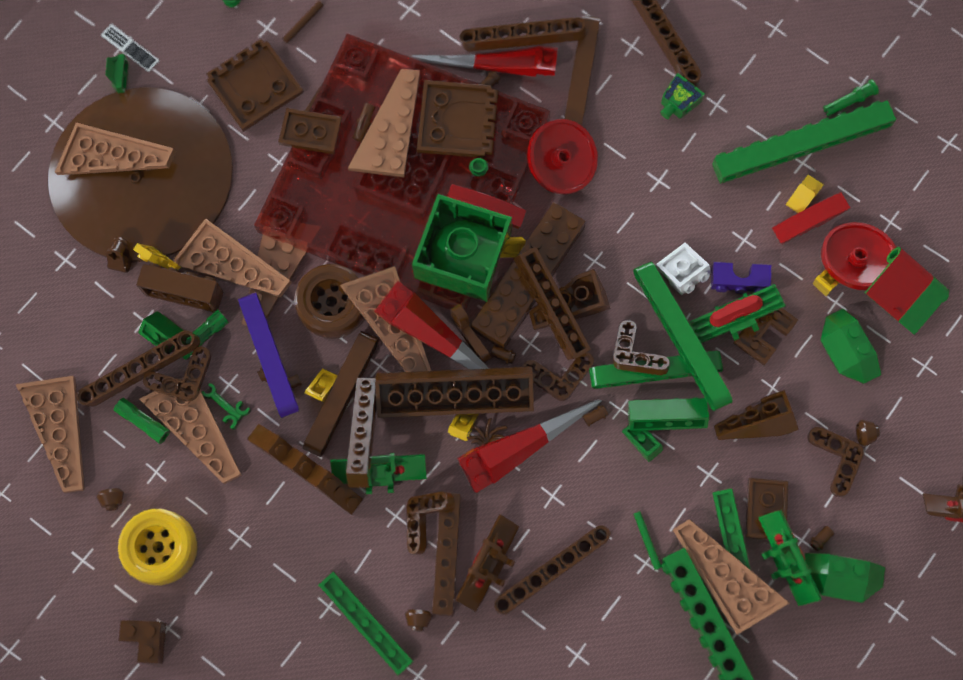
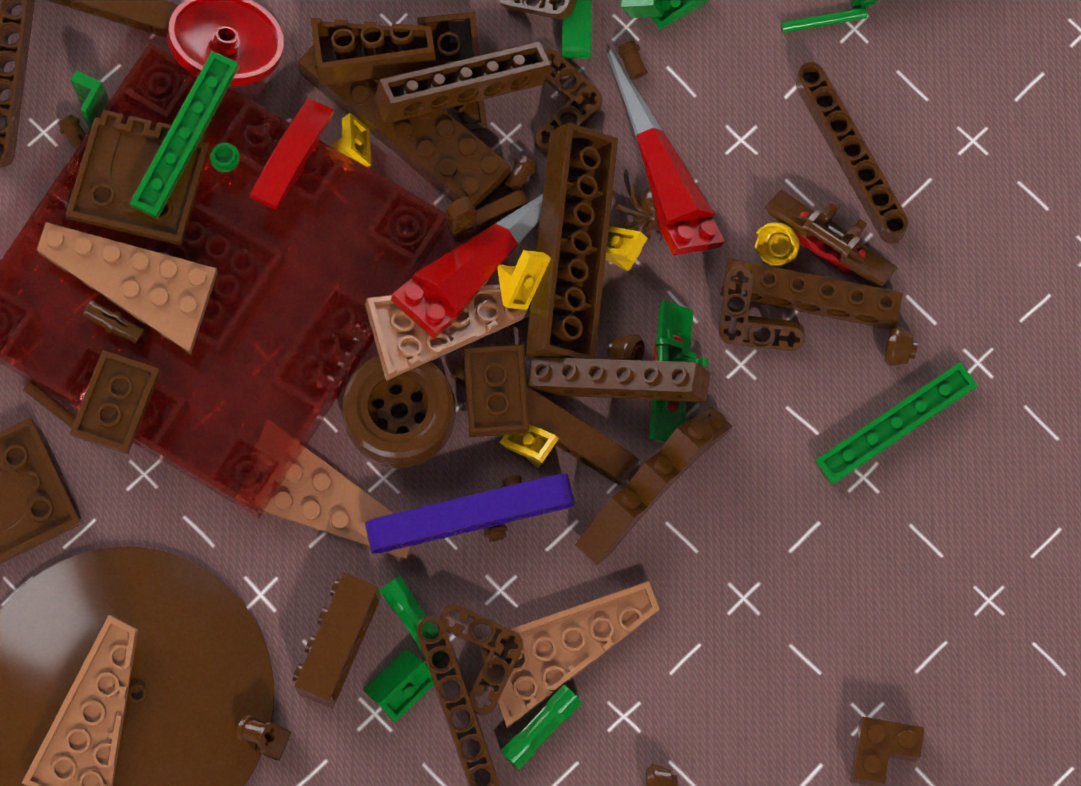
camera: 85 degrees left, 0 degrees up
yellow wheel [118,509,198,585] -> none
yellow wing [133,243,181,270] -> none
nougat wing [173,219,292,297] -> none
green bar [202,383,251,430] -> none
red plate [411,46,558,77] -> none
green piece [412,194,512,302] -> none
none -> green panel [70,70,111,130]
none -> green plate [130,51,239,219]
none -> reddish brown wedge [310,17,436,86]
none -> reddish brown tile [464,344,529,437]
none -> yellow slope [497,250,551,310]
none -> reddish brown cone [607,334,645,361]
none -> yellow hair [754,222,799,267]

